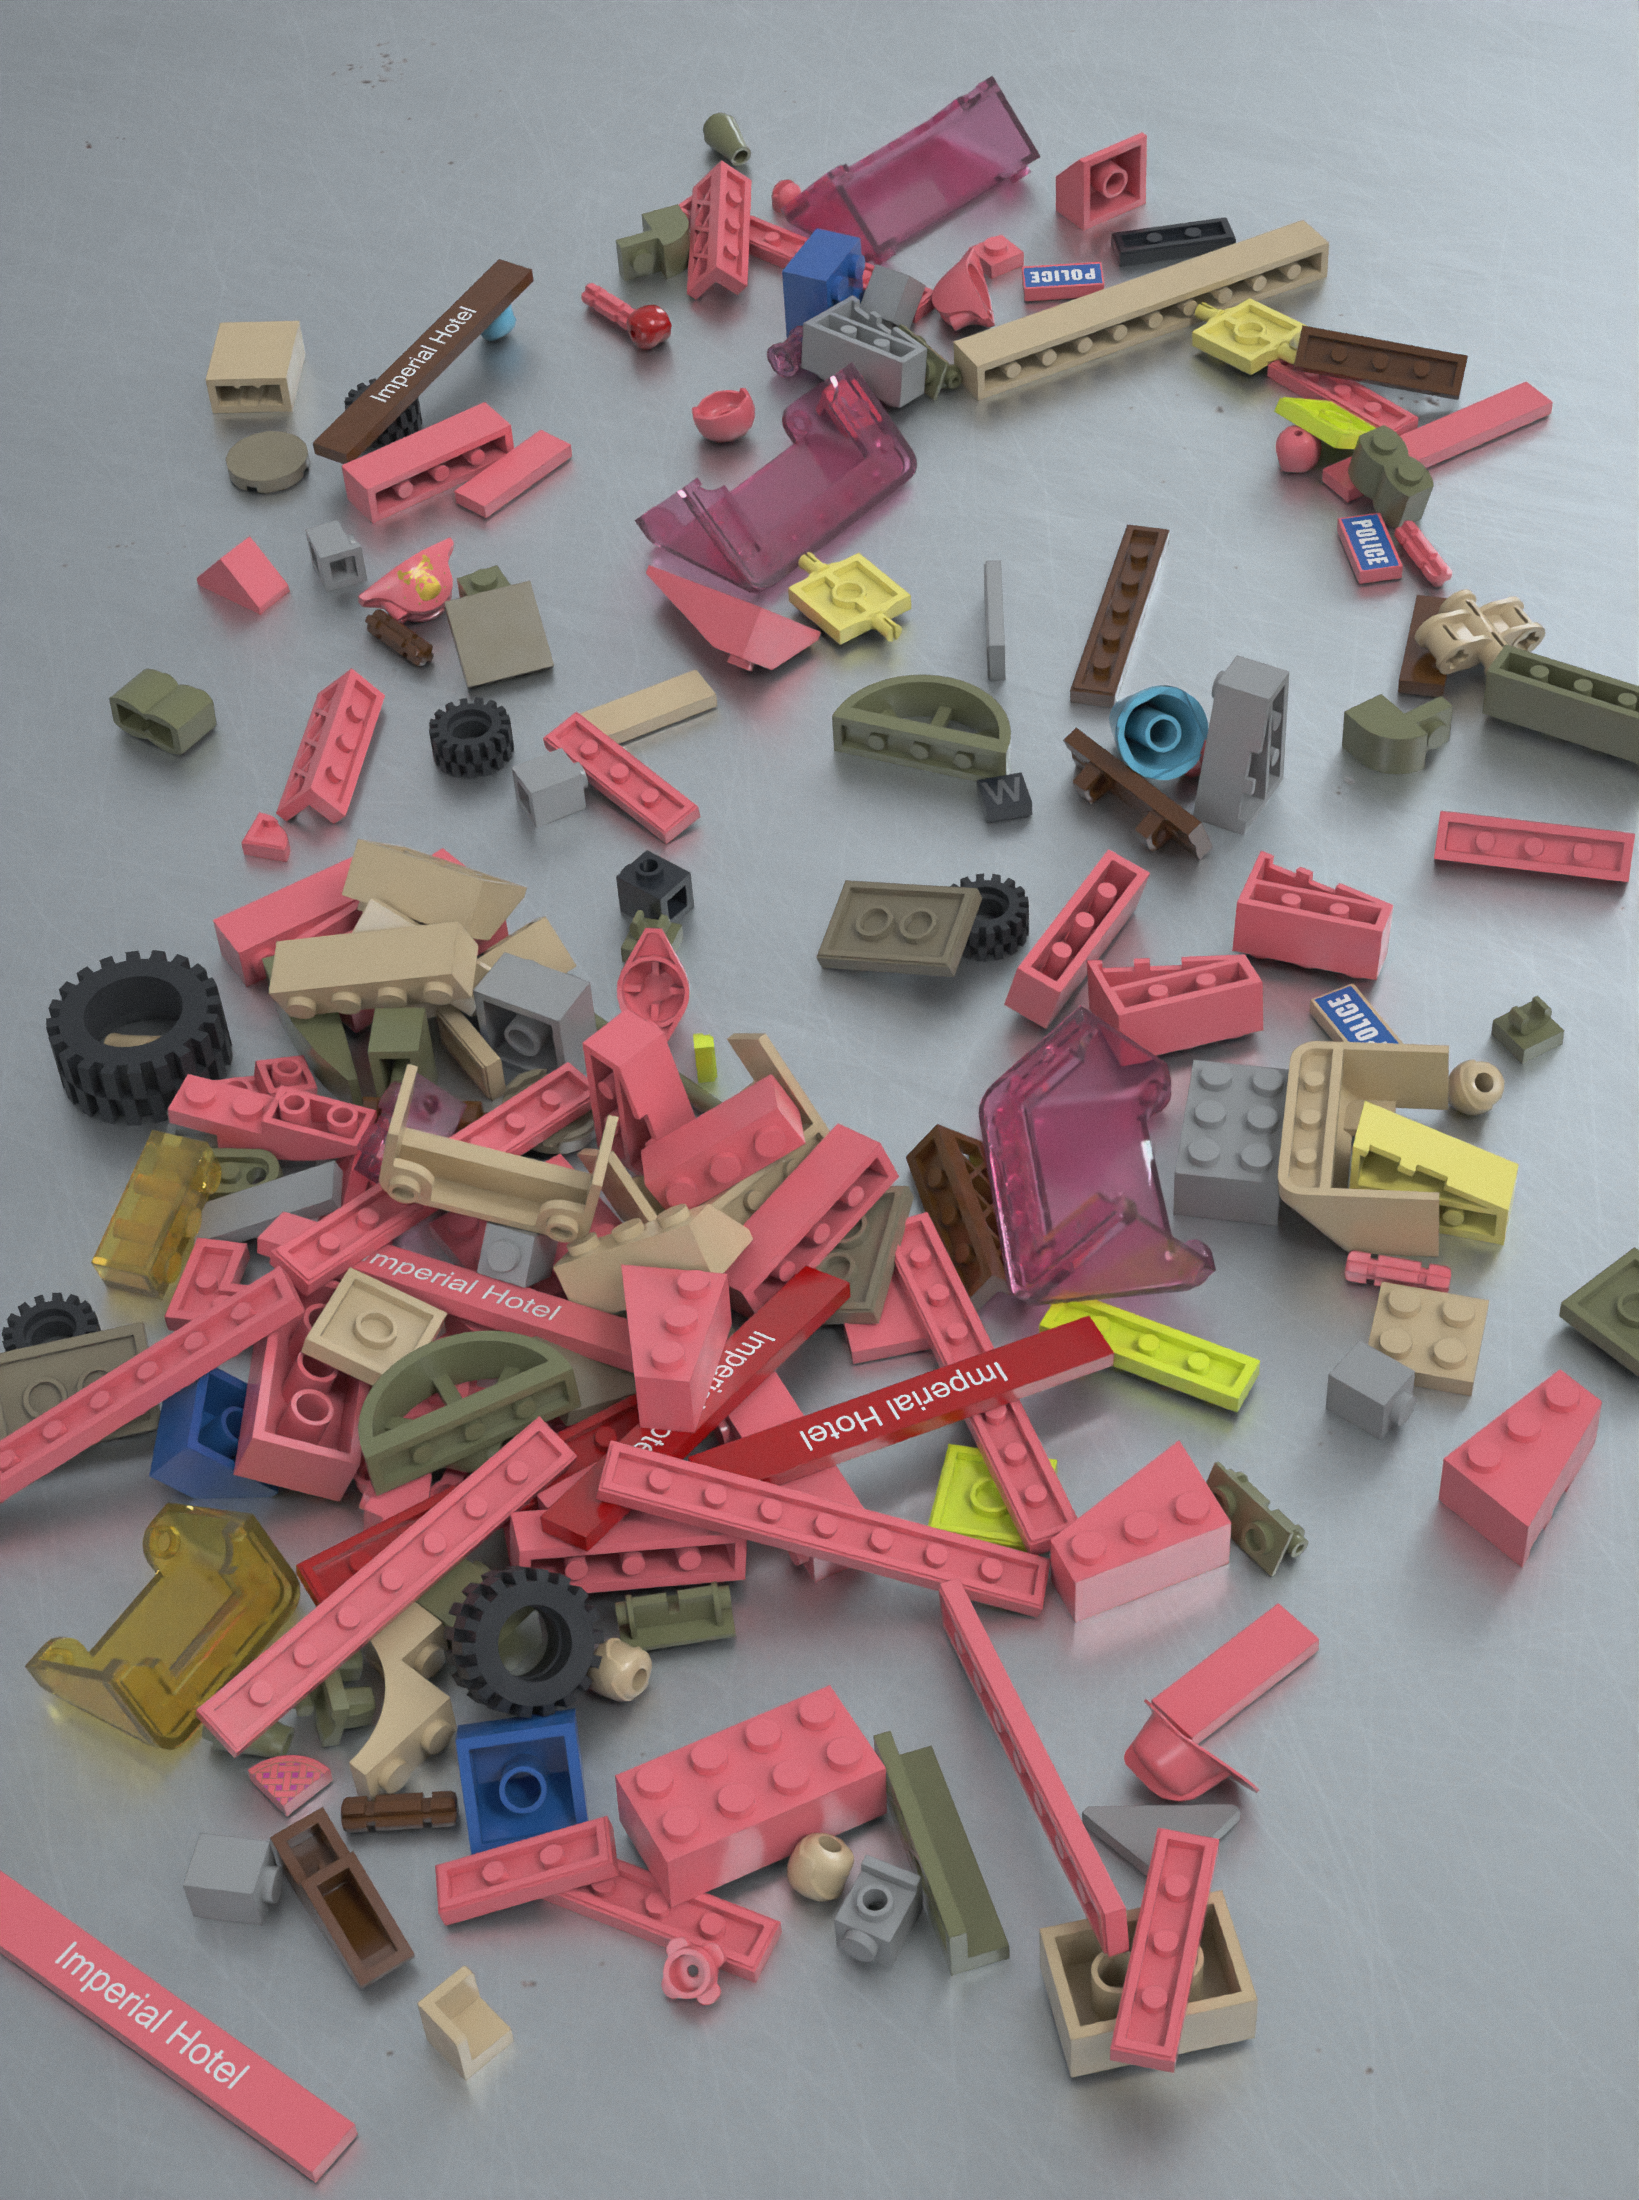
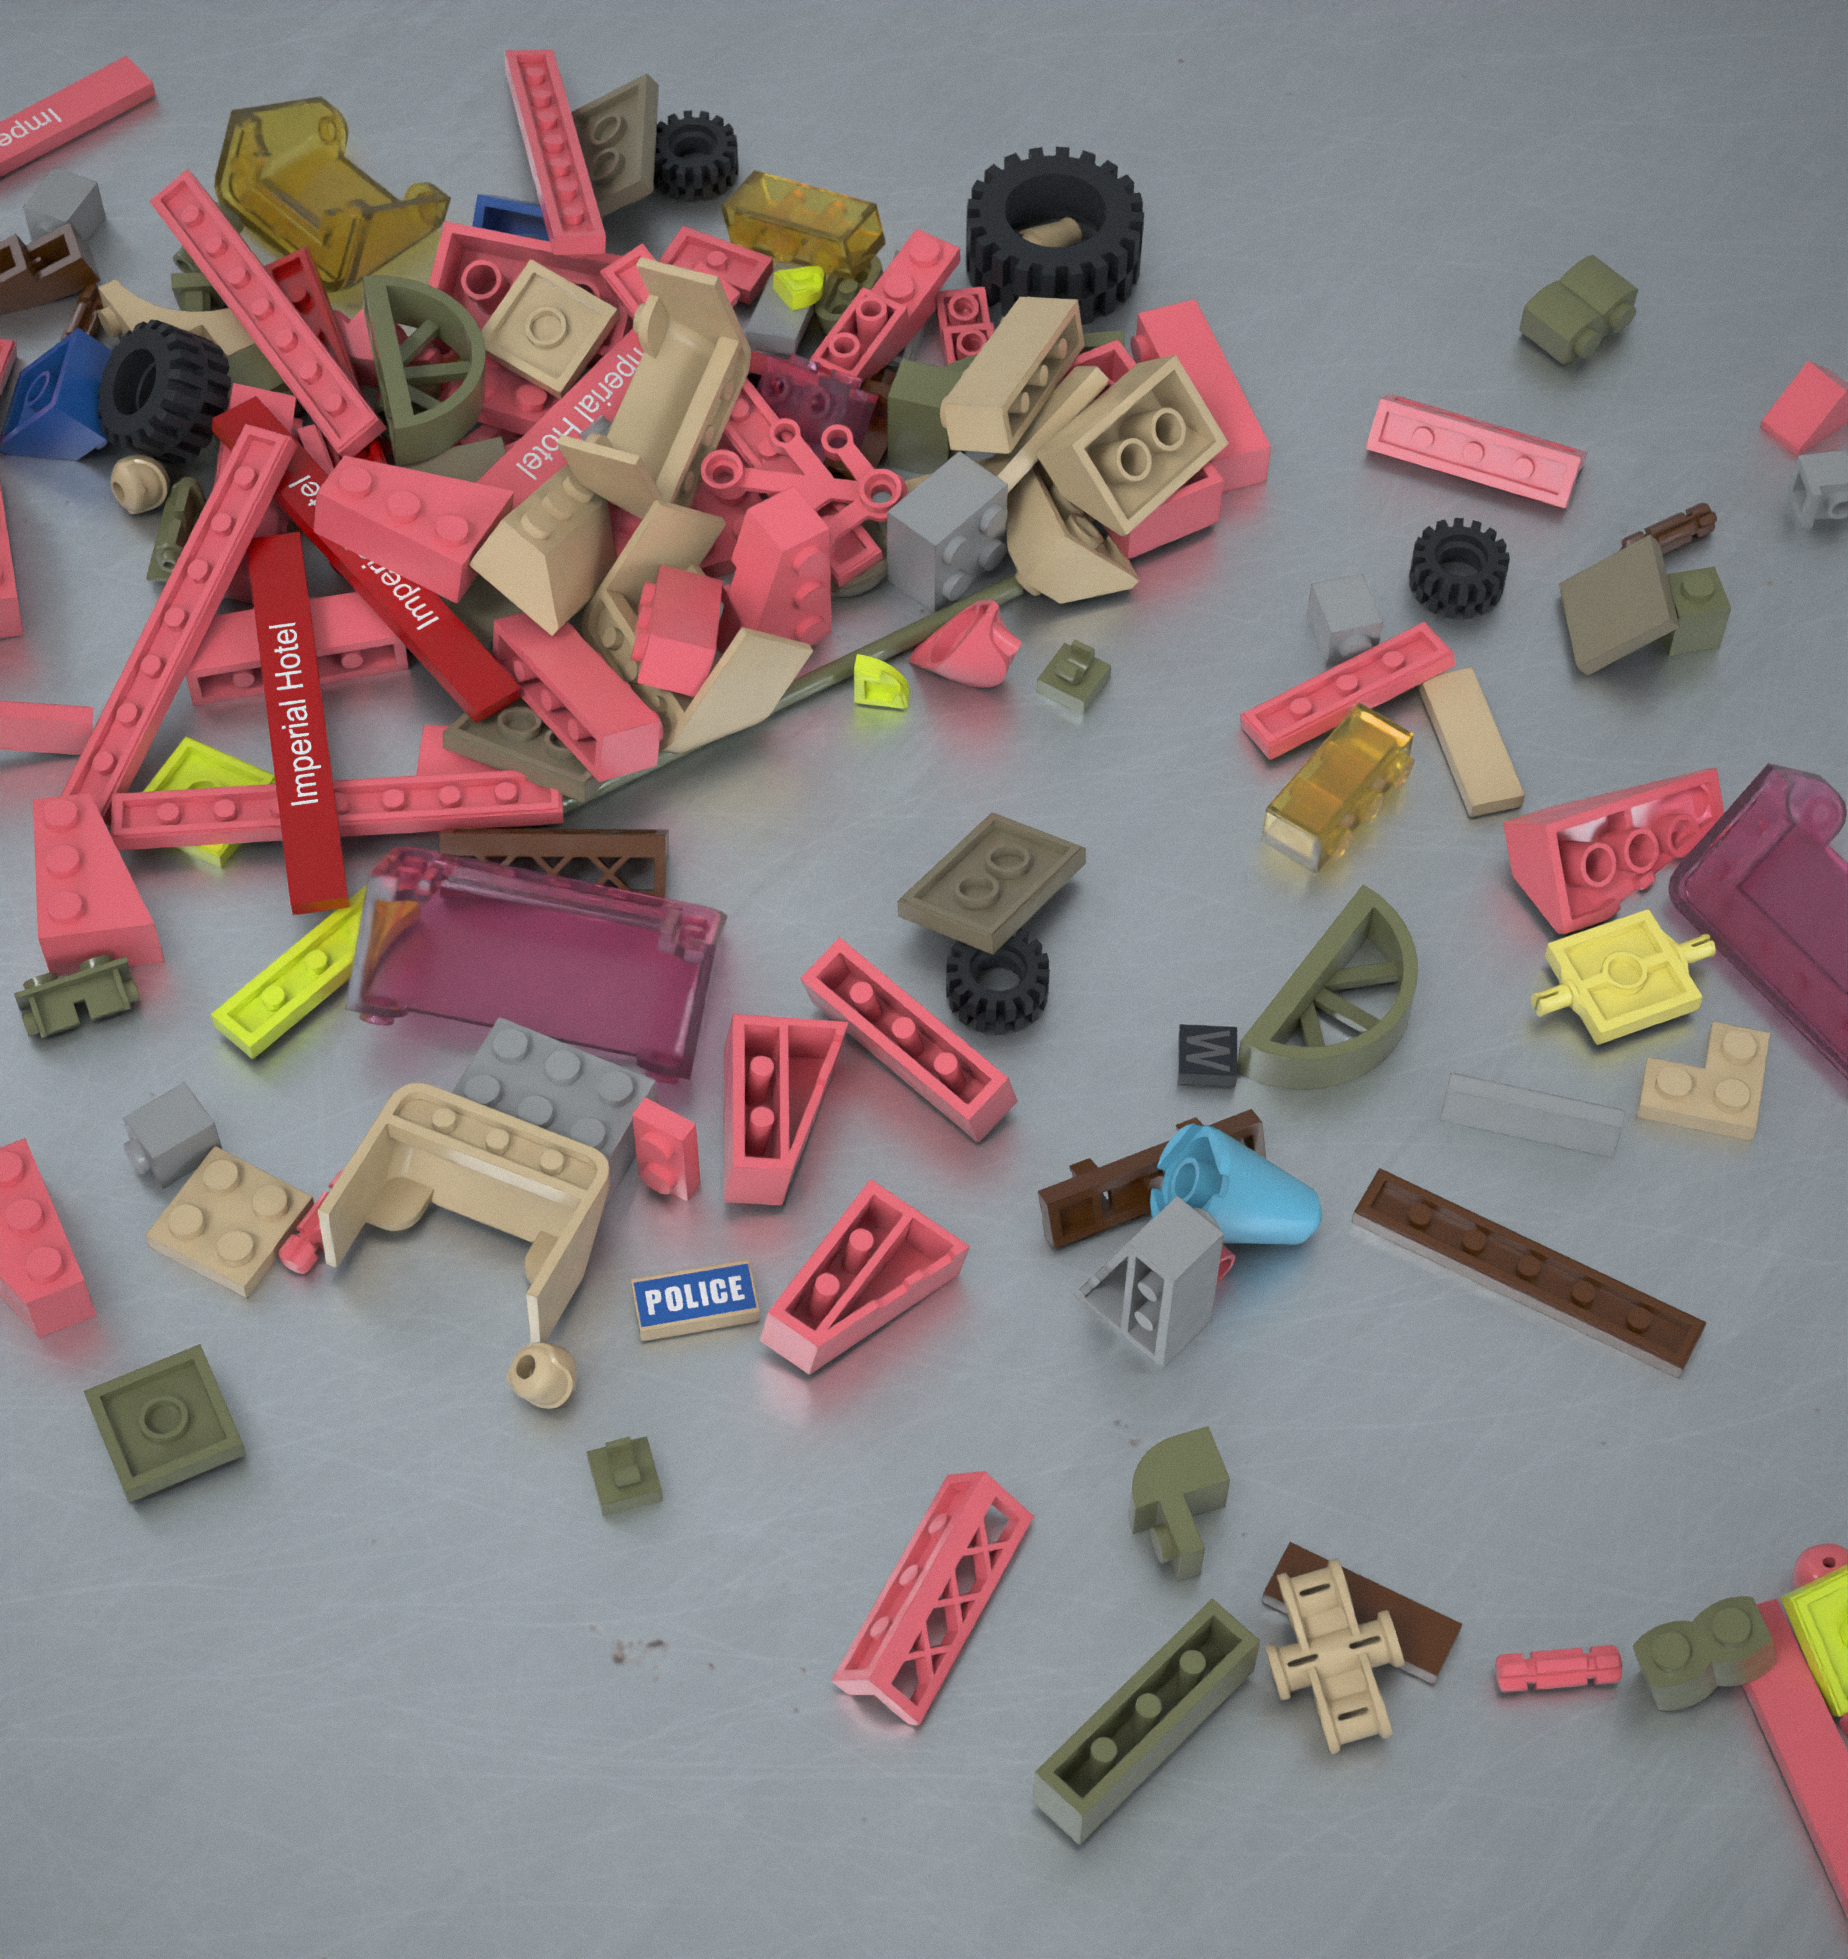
camera: 100 degrees right, 10 degrees up
coral tile [241,812,290,862] -> none
coral tile [248,1755,333,1817] -> none
coral hat [358,537,454,624] -> none
black brick [616,850,694,923] -> none
tile [1337,513,1403,584] -> none
light yellow wedge [1349,1101,1519,1245] -> none
none -> coral plate [632,1097,701,1202]
none -> coral plant [700,418,908,556]
none -> neon yellow tile [773,265,824,311]
none -> clear yellow brick [1261,702,1414,874]
none -> tan plate [1636,1021,1770,1141]

